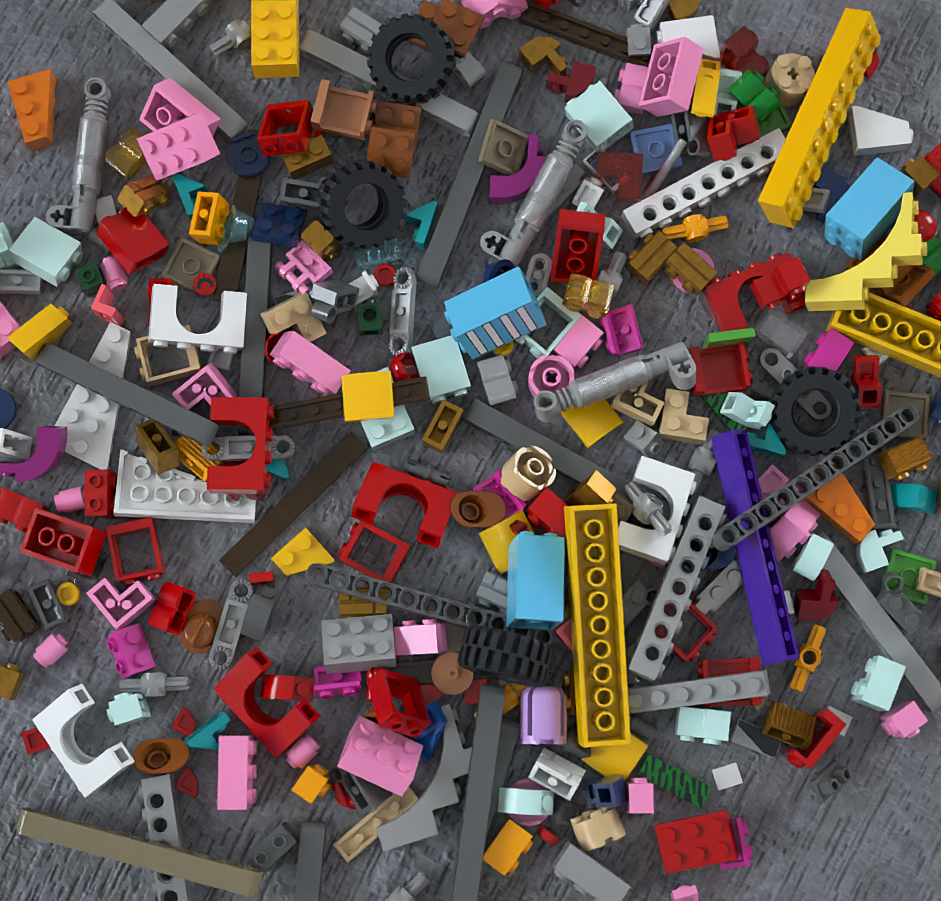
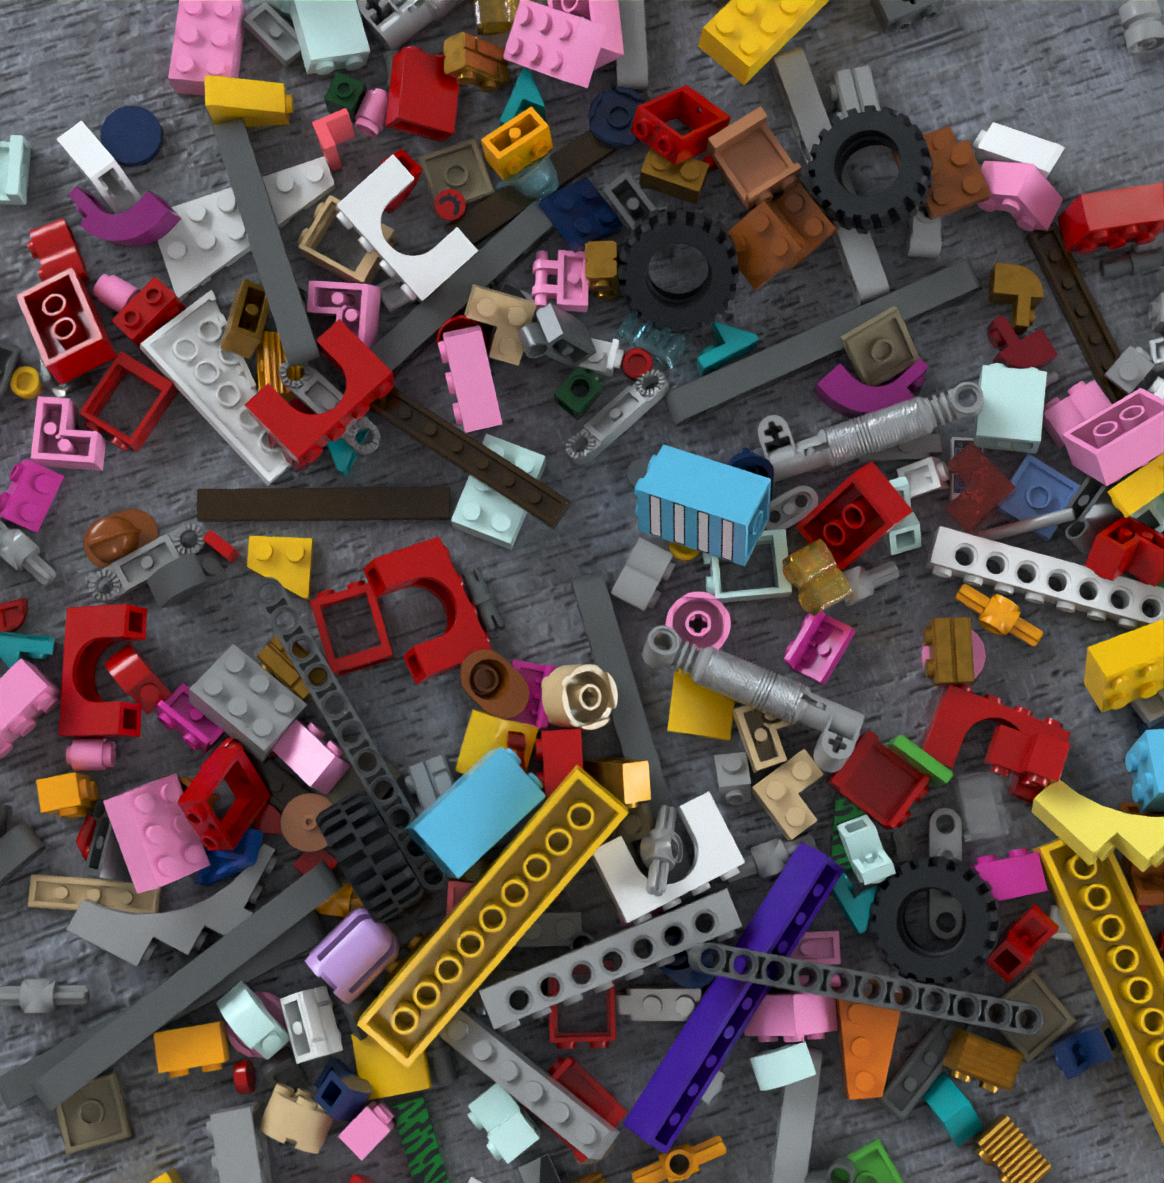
camera: 45 degrees right, 0 degrees up
white sticker [95,195,117,223] -> none
red brick [148,581,196,636] -> none
yellow slope [341,371,394,422] -> none
red hair [390,352,419,382] -> none
light aqua brick [411,335,471,404] -> none
pearl gold brick [422,399,464,454] -> none
bright pink brick [552,315,604,370] -> none
pearl gold brick [626,231,678,285] -> none
dark red brick [793,569,839,621] -> none
light aqua brick [855,529,903,574] -> none

